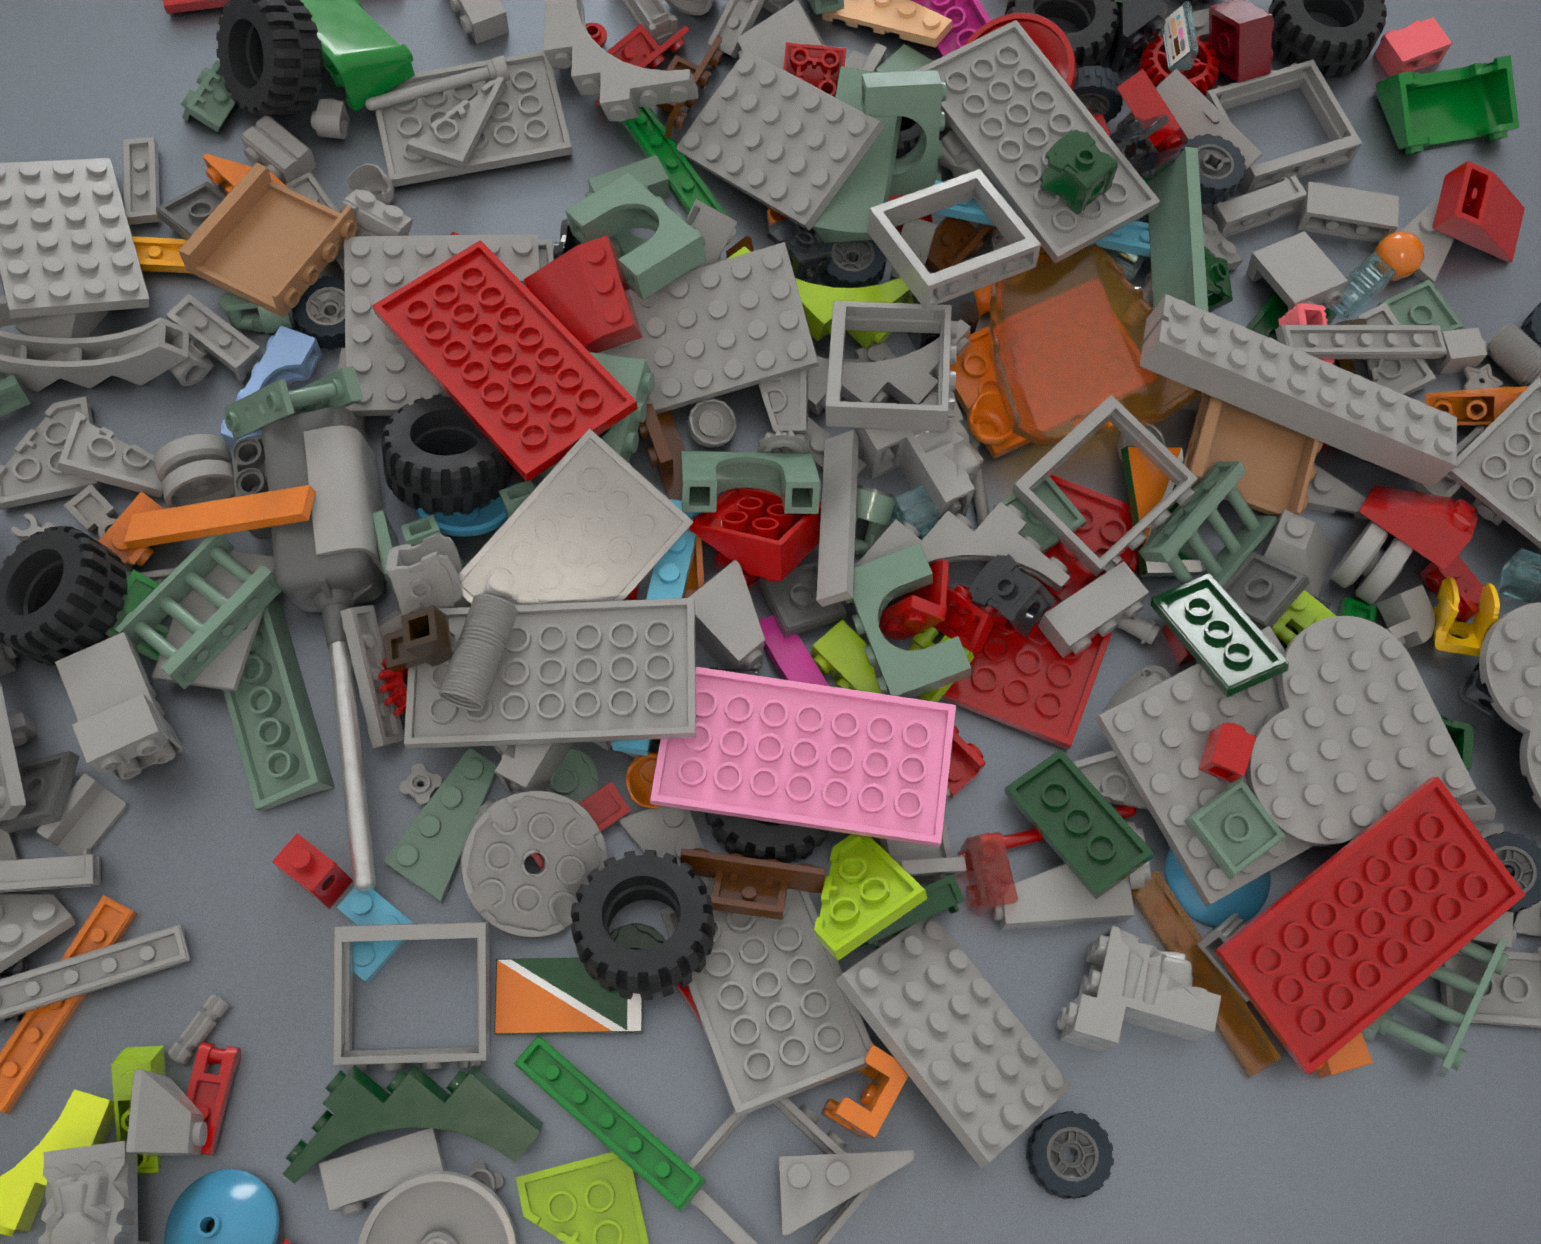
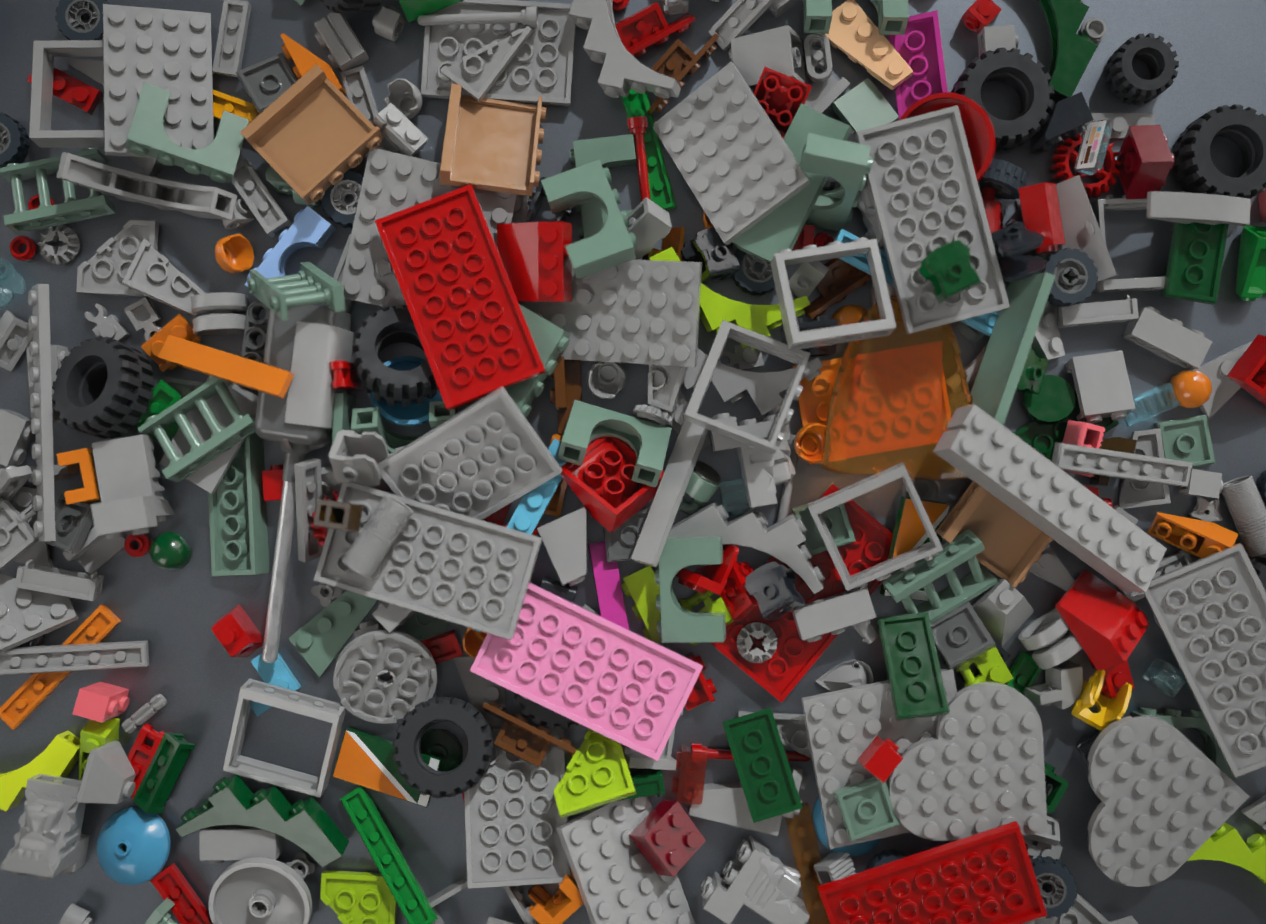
camera: 25 degrees right, 20 degrees up
none -> orange panel [57,448,101,504]
none -> coral brick [73,681,130,722]
none -> red plate [124,533,150,557]
none -> sand green arch [125,82,249,183]
none -> dark green container [133,732,195,814]
none -> dark green hair [149,531,192,571]
none -> orange hair [214,234,254,274]
none -> red brick [262,464,283,501]
none -> red plate [329,360,364,392]
none -> medium nougat panel [440,84,546,196]
none -> red piece [627,116,651,202]
none -> dark red brick [629,800,706,877]
none -> light grey gear [737,622,777,663]
none -> light grey plate [804,33,832,83]
none -> dark green tile [1023,375,1076,425]
none -> light grey slope [1147,191,1251,226]
none -> dark green tile [1163,222,1229,305]

